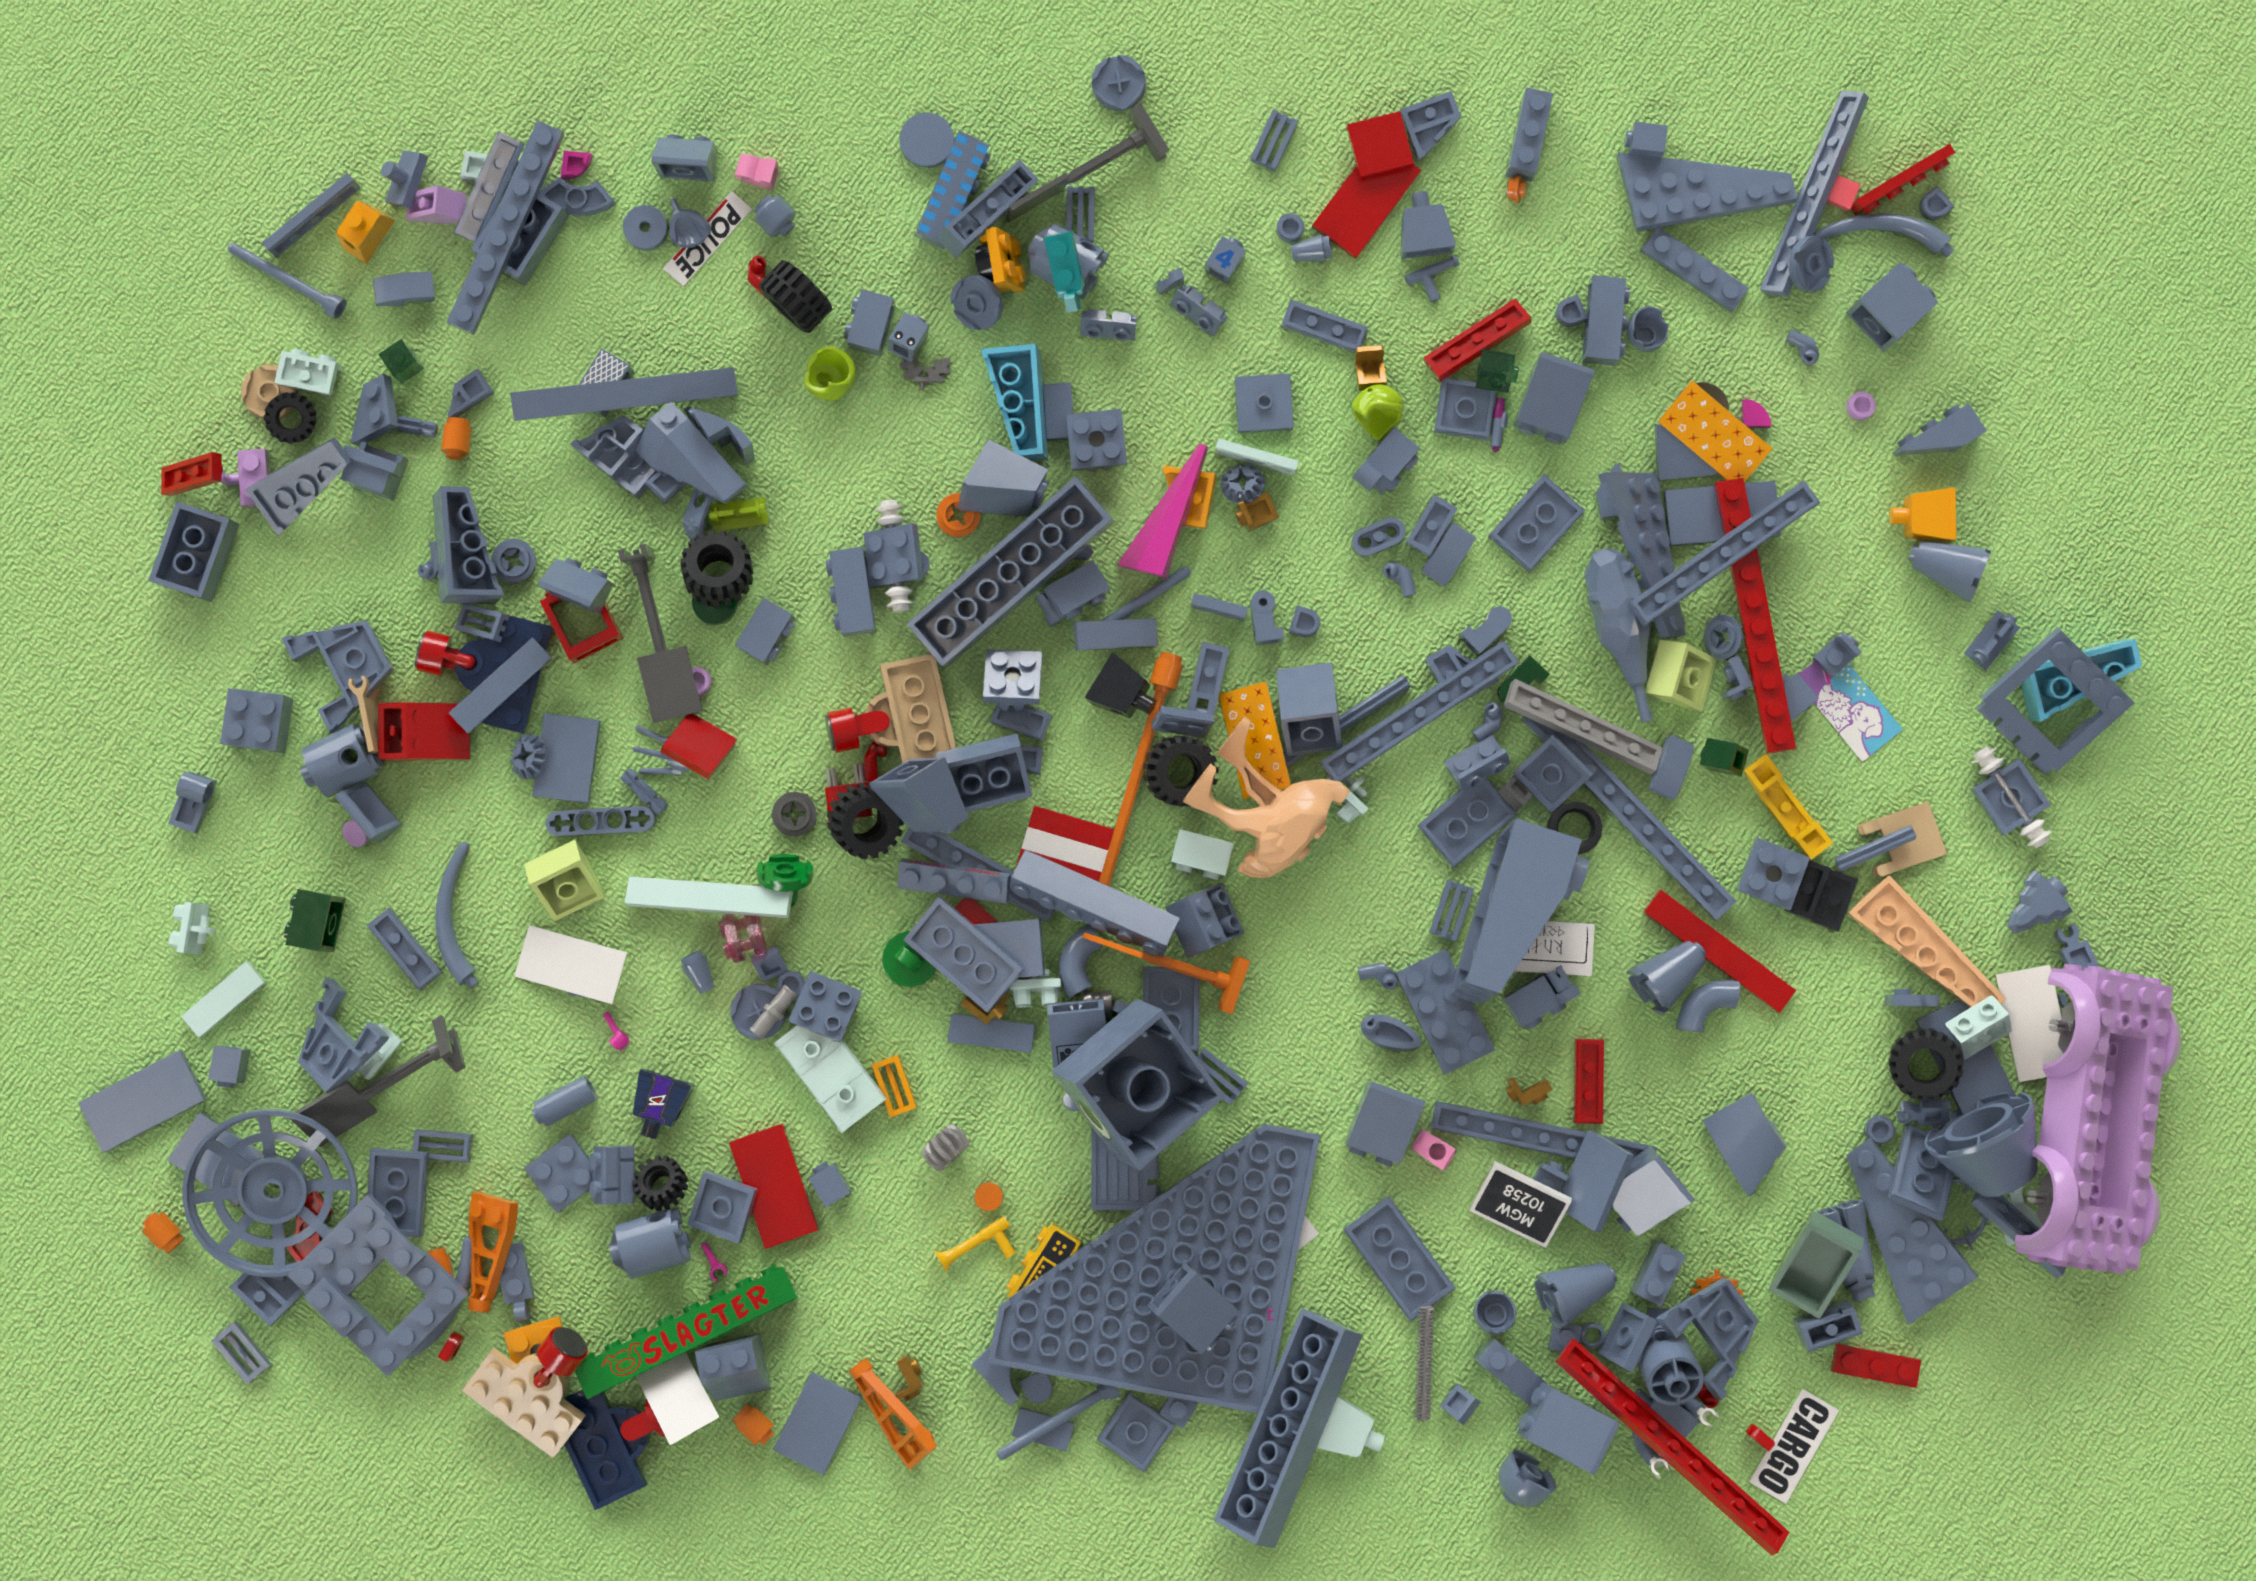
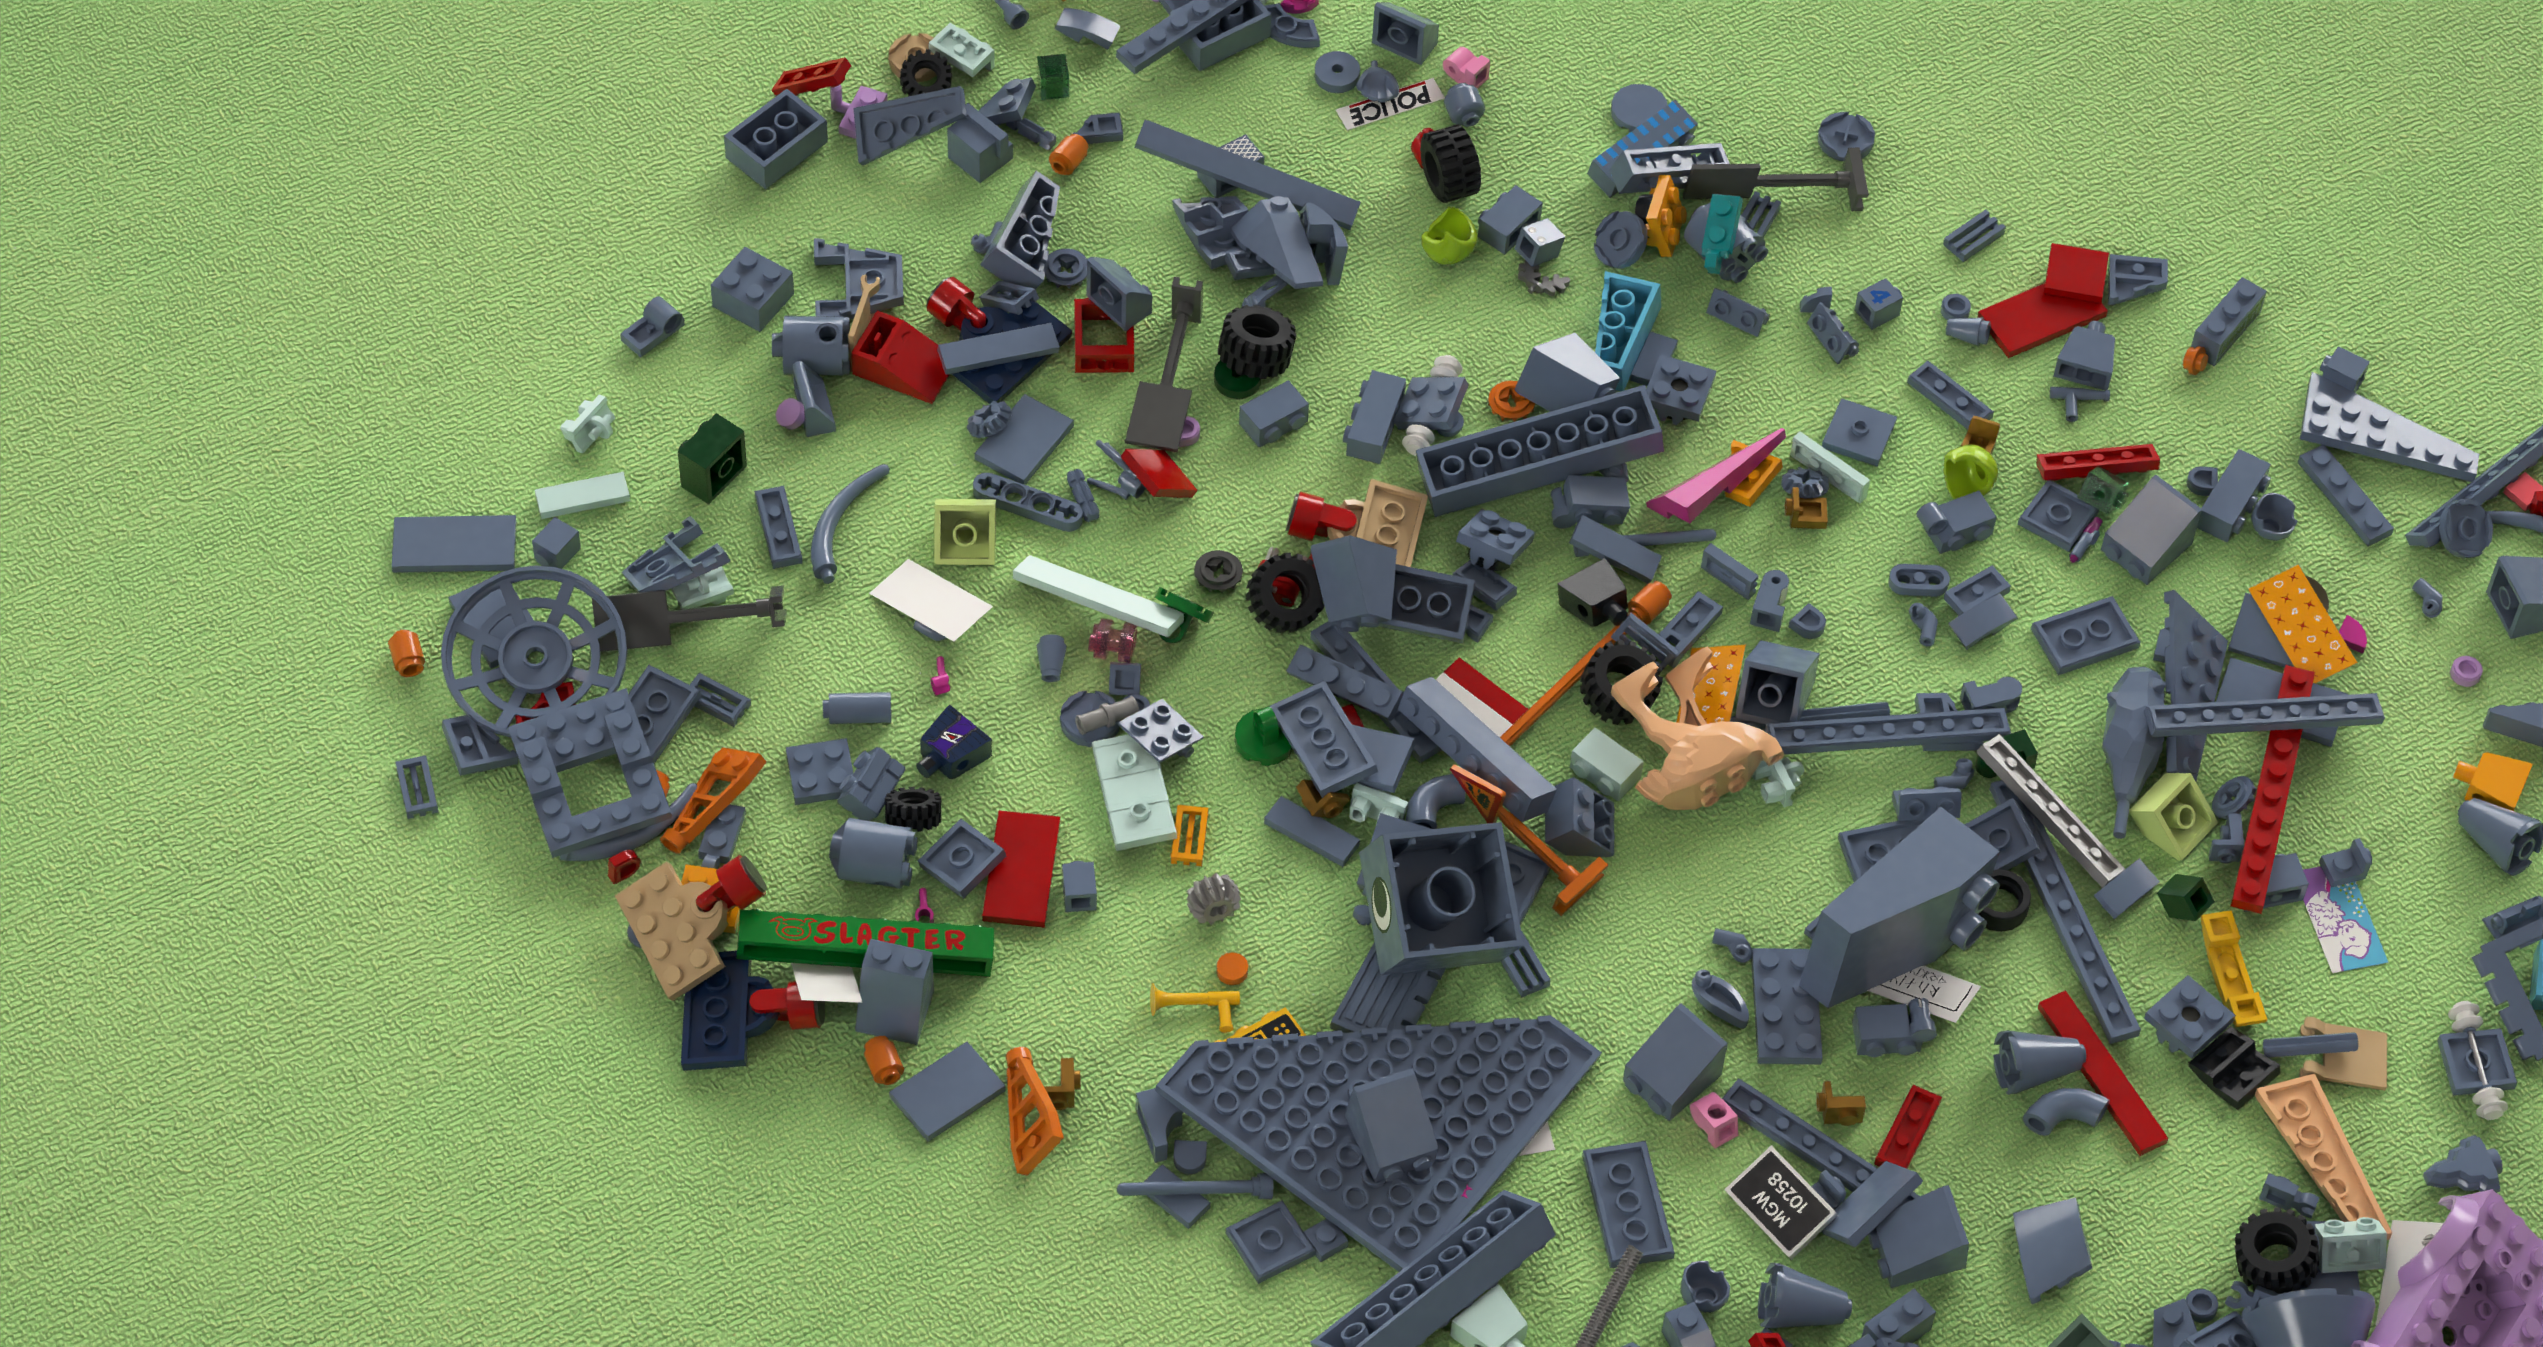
camera: 25 degrees right, 30 degrees down
lime hinge [709,497,769,532] -> none

